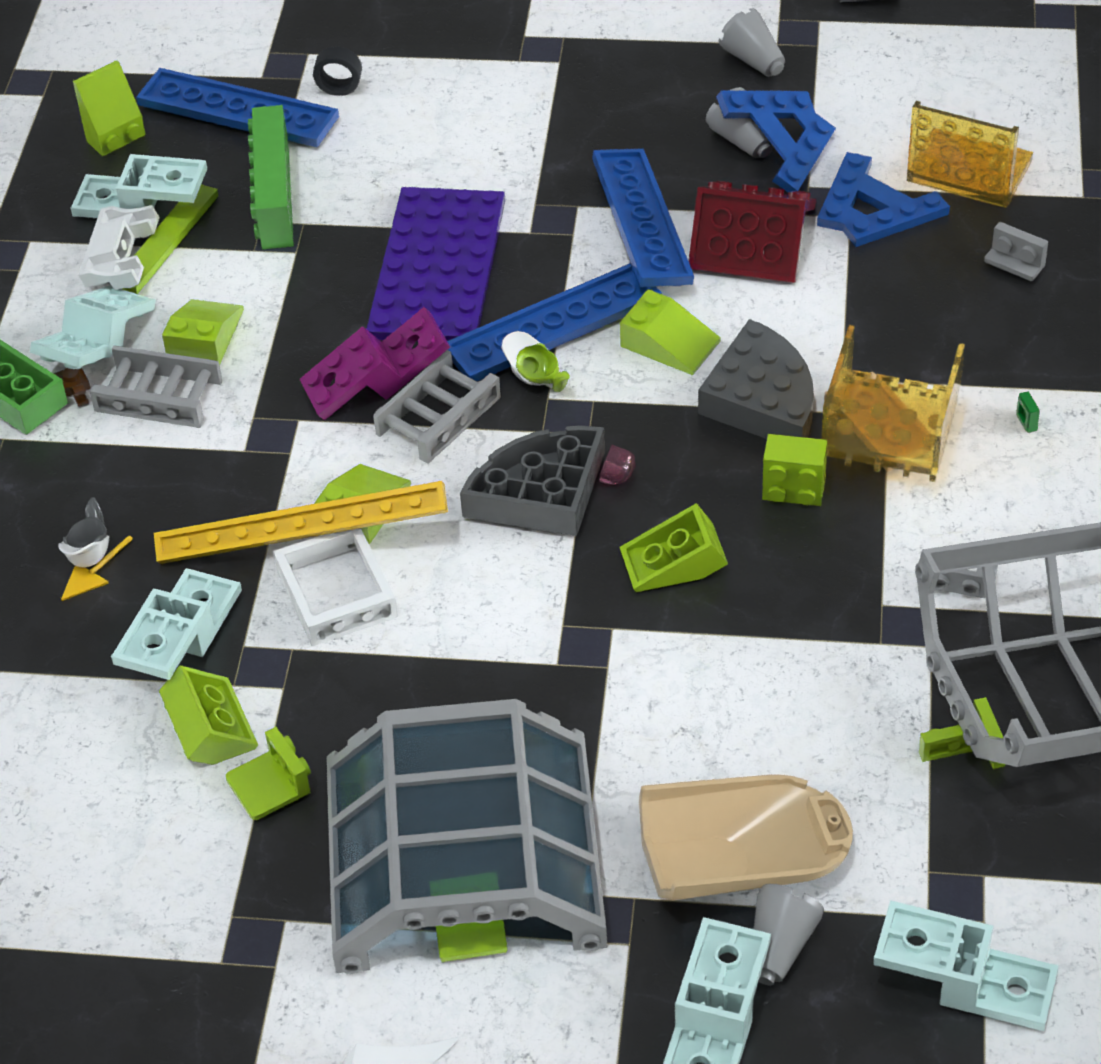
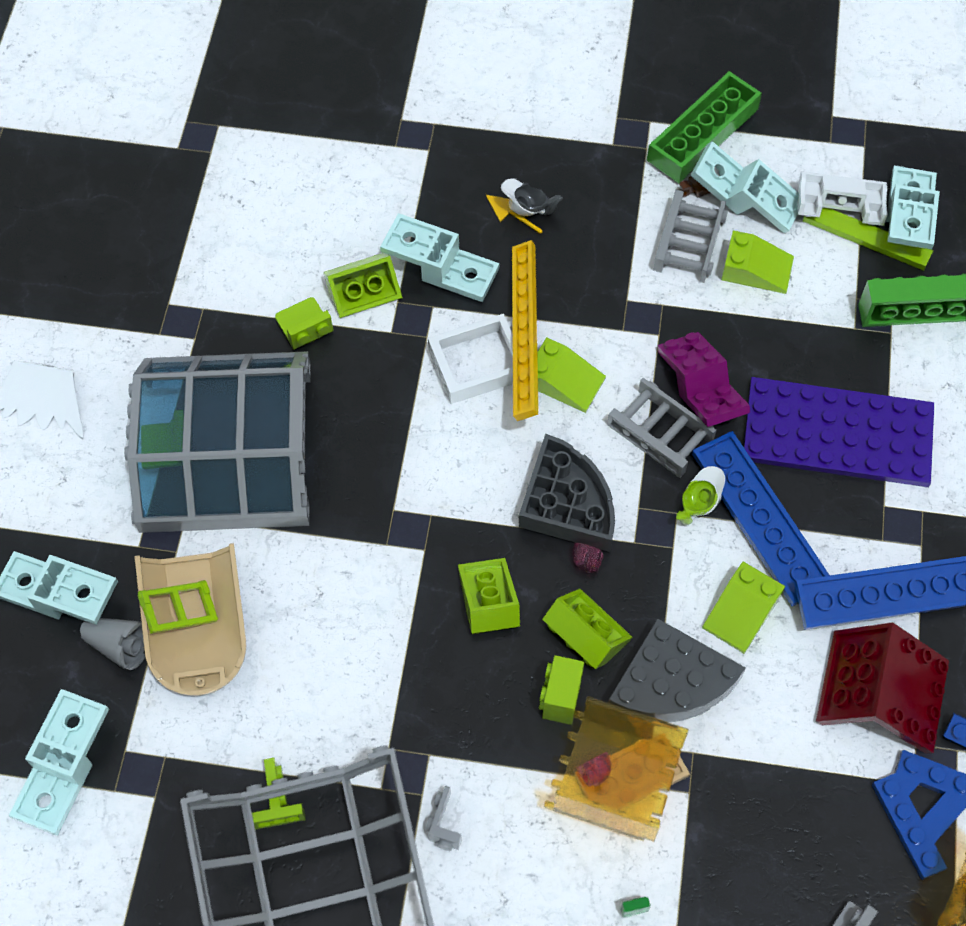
camera: 90 degrees right, 15 degrees up
none -> lime window [138,580,218,634]
none -> lime slope [542,589,633,669]
none -> clear pink piece [576,751,612,787]

